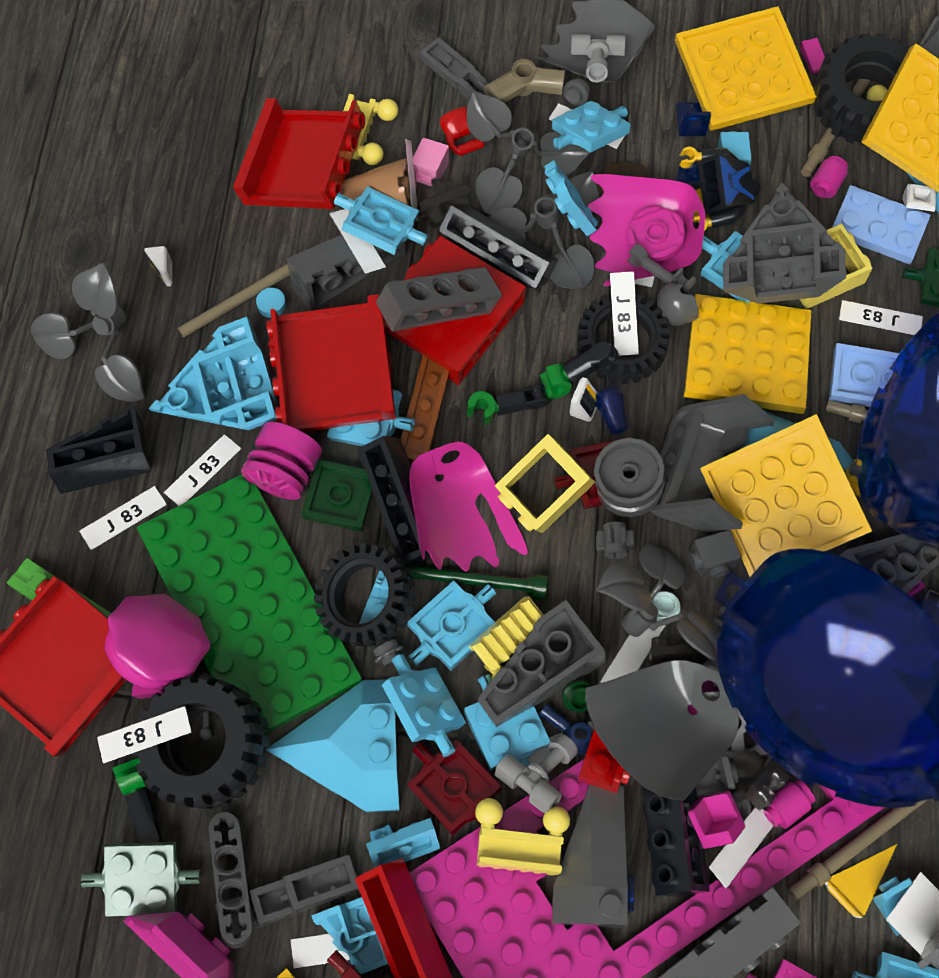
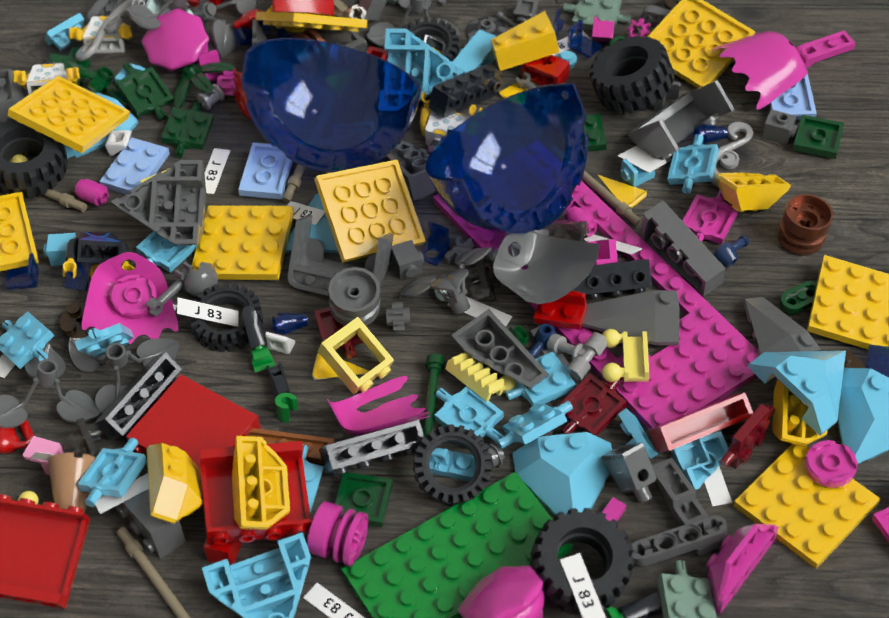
camera: 90 degrees left, 15 degrees down
medium azure tile [256,288,286,318] -> none
dark grey brick [376,267,502,331] -> none
none -> yellow wedge [147,443,204,523]
none -> yellow wedge [232,436,290,529]
none -> white sticker [287,201,325,225]
none -> yellow sticker [312,353,369,380]
none -> dark grey torso [601,443,656,503]
none -> dark pink piece [602,497,626,522]

